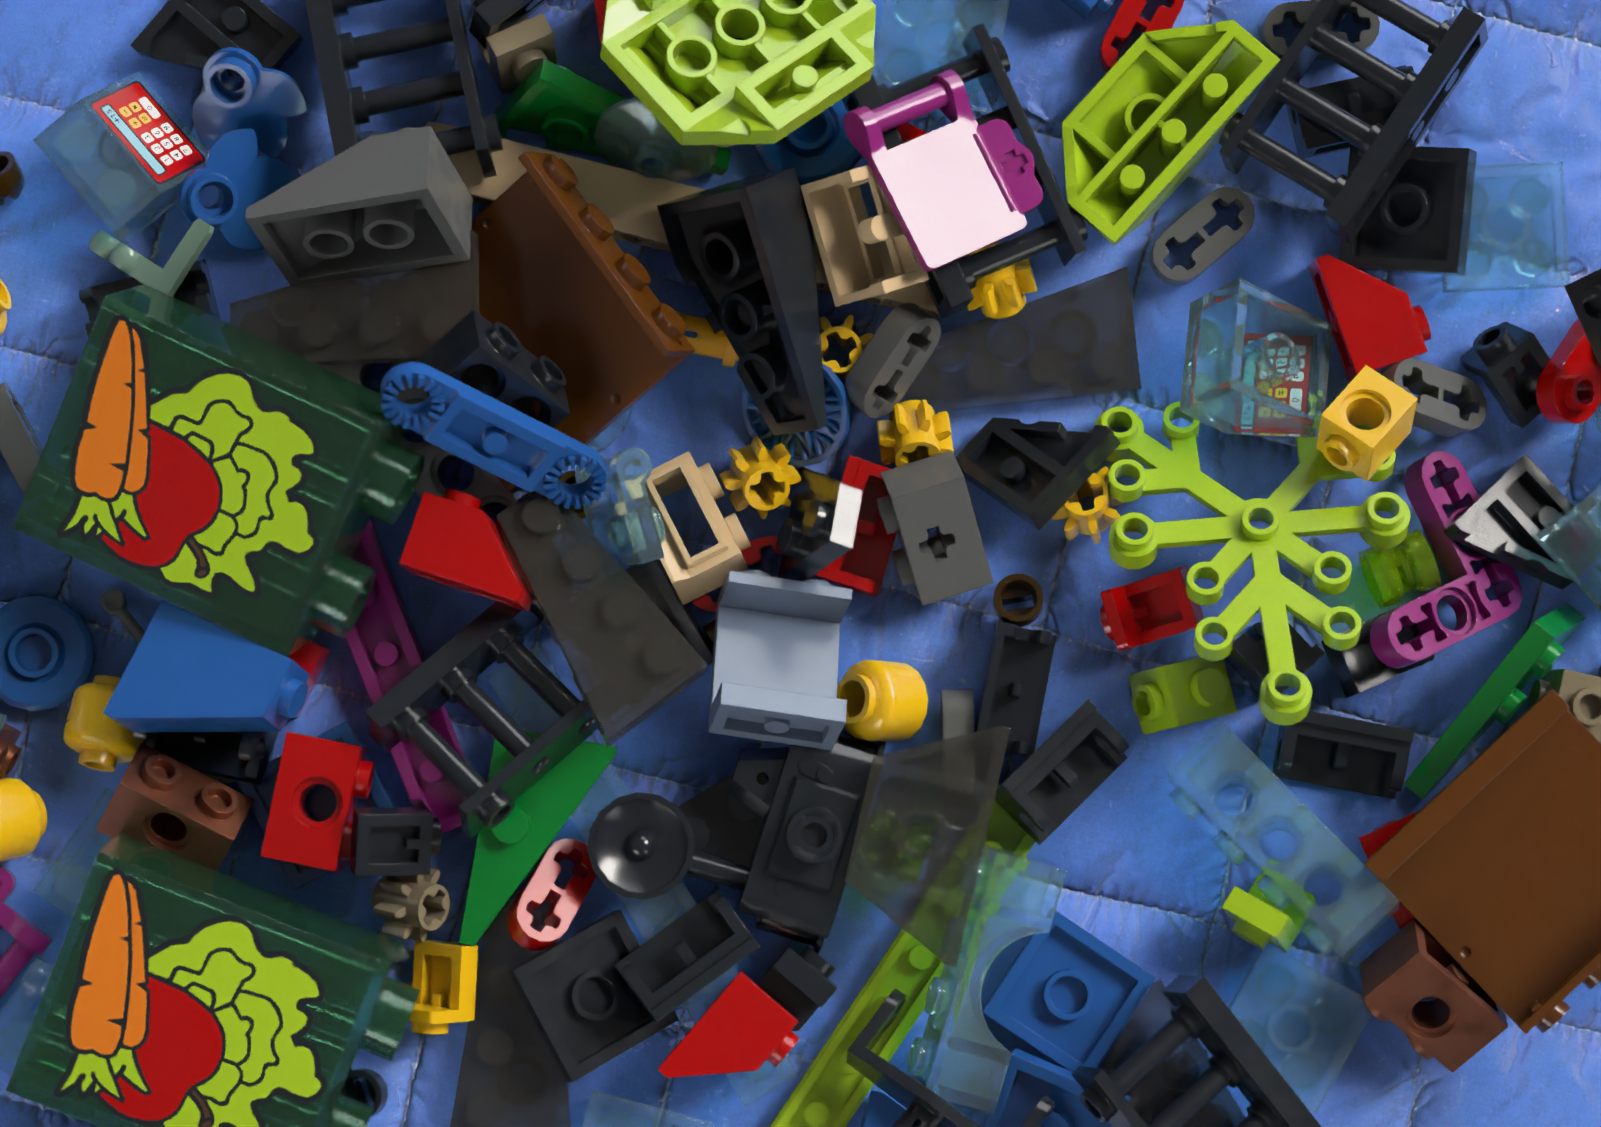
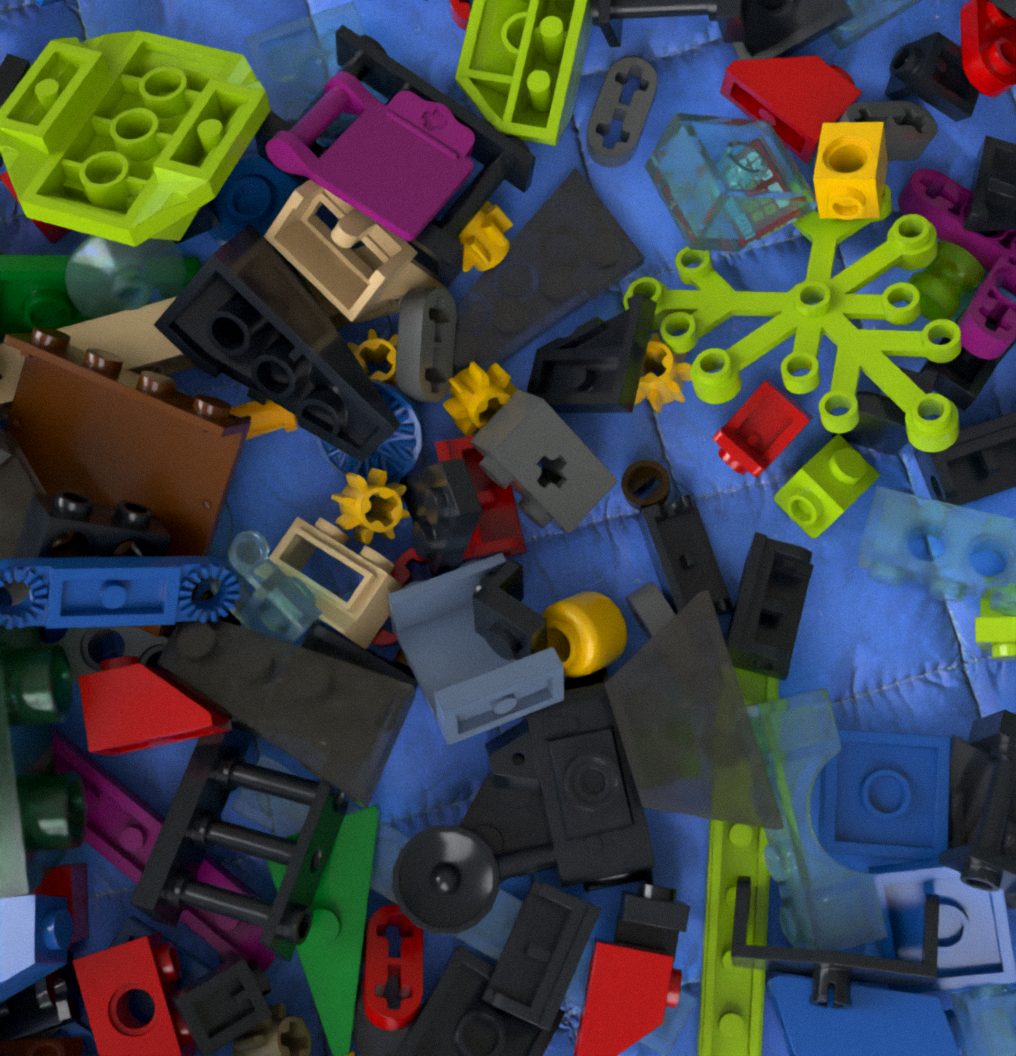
camera: 25 degrees left, 5 degrees down
none -> black bracket [472,559,548,660]

